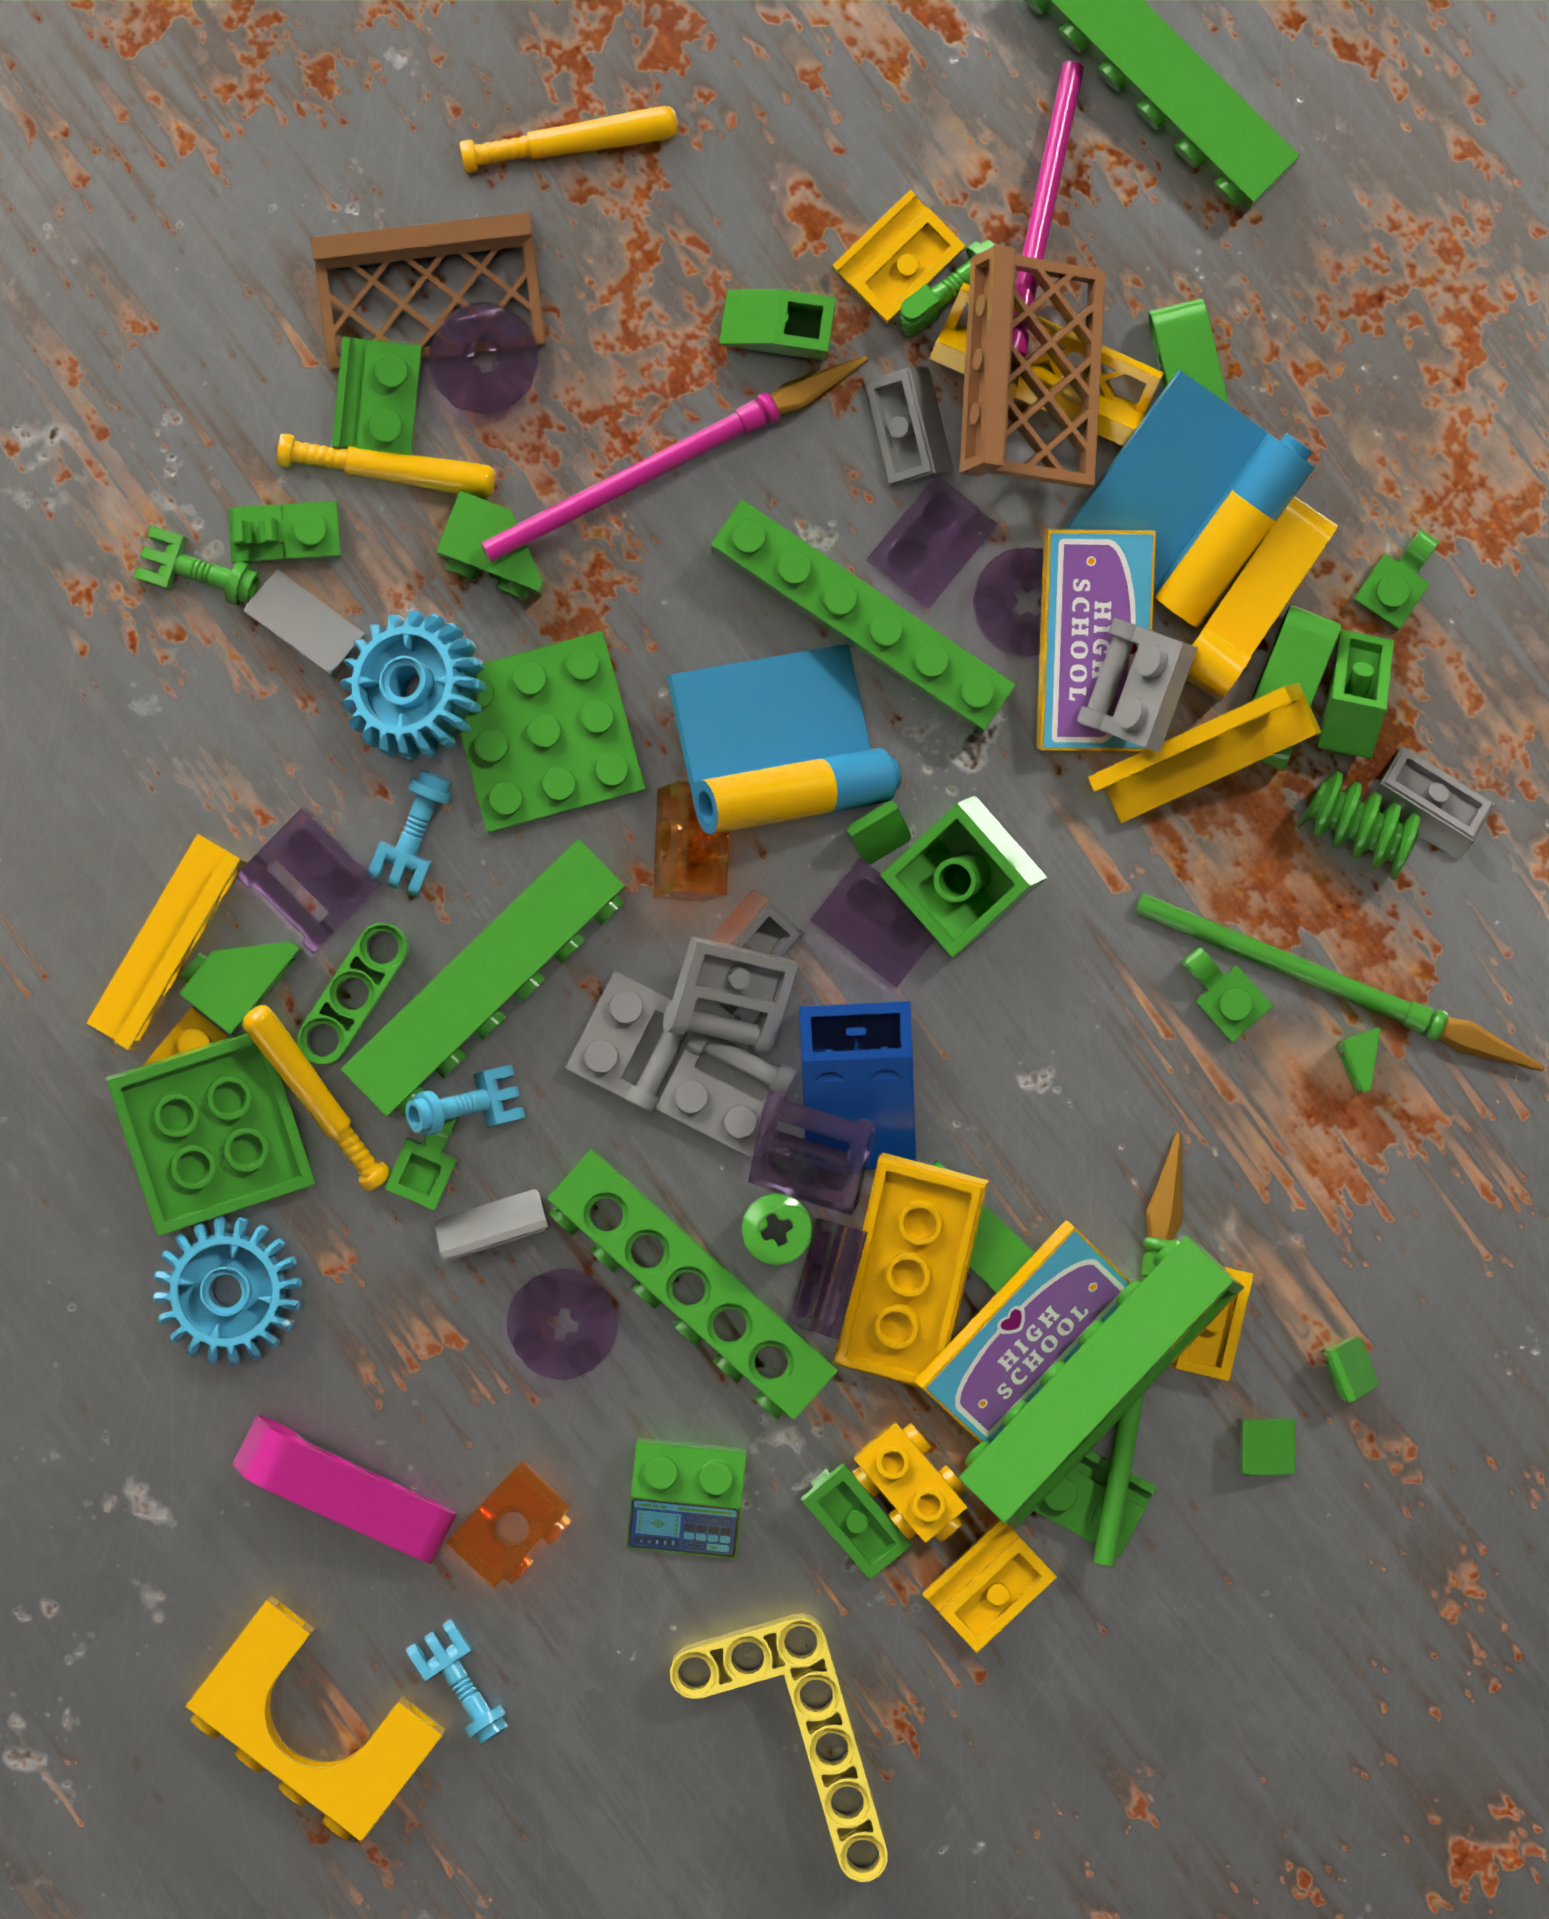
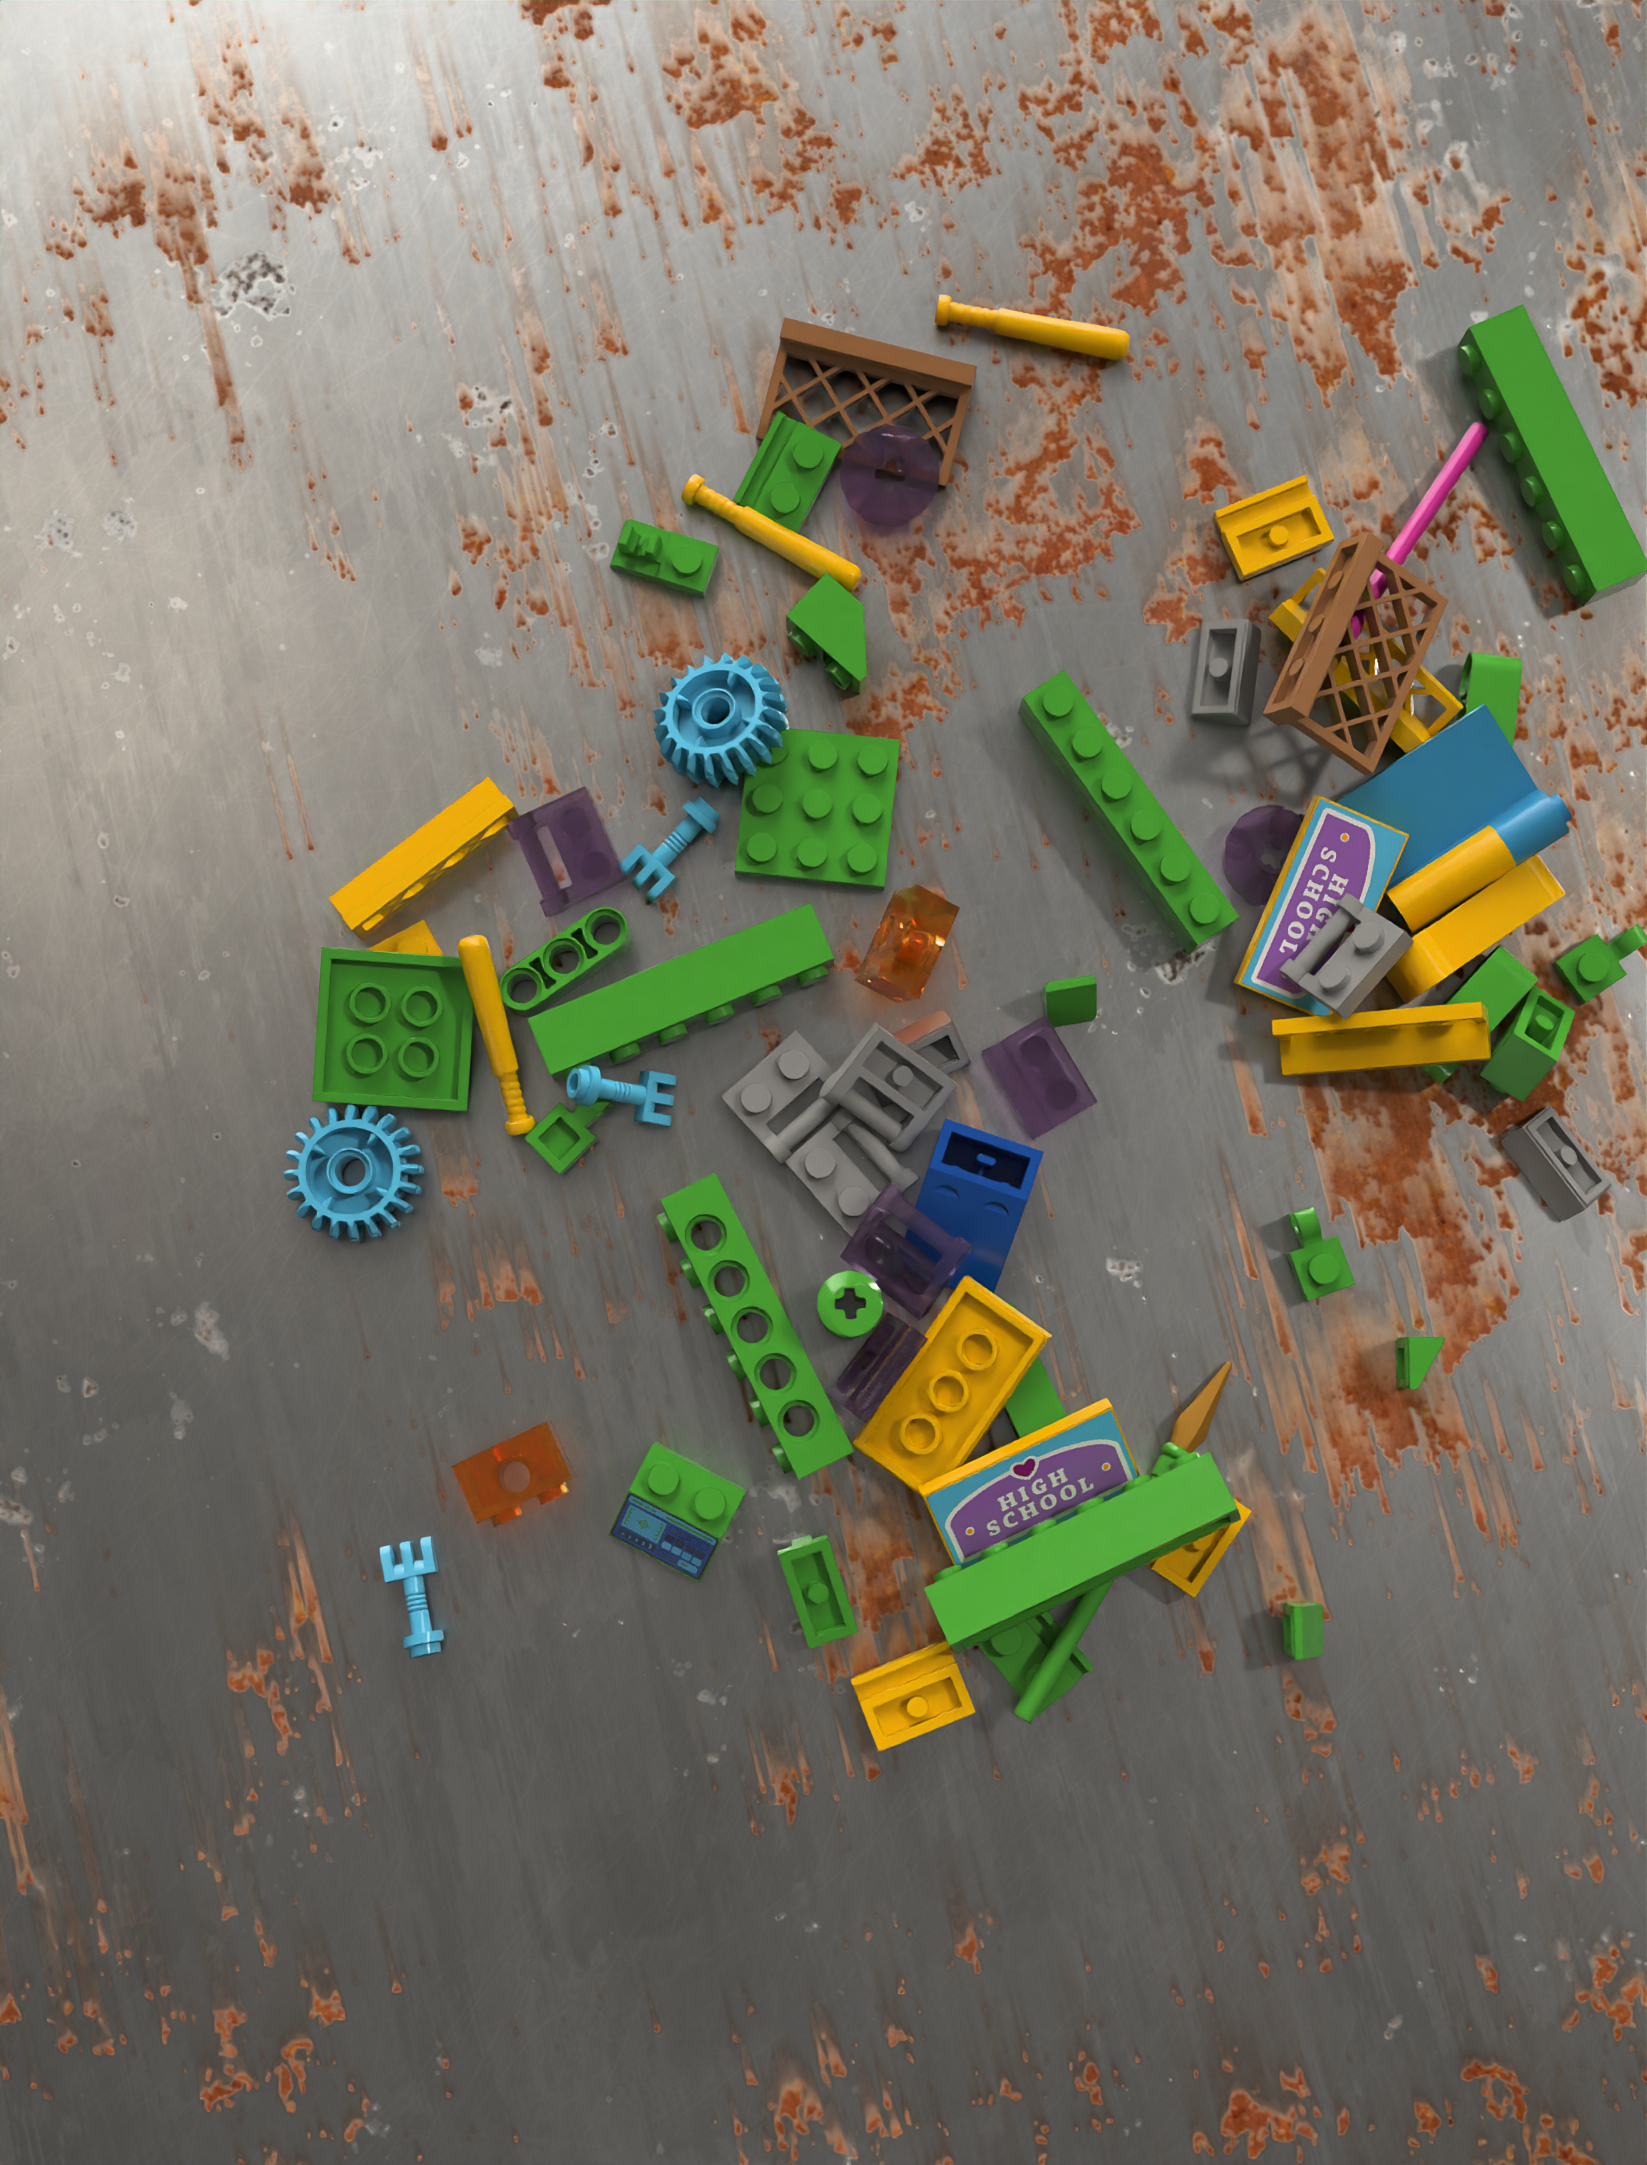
camera: 20 degrees right, 5 degrees down
bright green hinge [133,526,260,606] -> none
bright green slope [179,941,304,1035] -> none
yellow arch [185,1595,446,1841] -> none
dark pink beam [232,1415,457,1564] -> none
light grey slope [243,569,366,678] -> none
light grey slope [435,1189,550,1262] -> none
dark pink piece [480,356,868,562] -> none
clear purple plate [507,1269,618,1380] -> none
dark azure door [667,644,901,835] -> none
light yellow beam [670,1613,888,1882] -> none
bright green slope [719,289,836,361] -> none
yellow brick [852,1420,968,1543] -> none
clear purple plate [867,474,998,610] -> none
bright green slope [880,796,1048,958] -> none
bright green hinge [900,239,995,337] -> none
bright green piece [1135,893,1545,1071] -> none
bright green slope [1239,1418,1295,1476] -> none
bright green piece [1297,770,1420,880] -> none

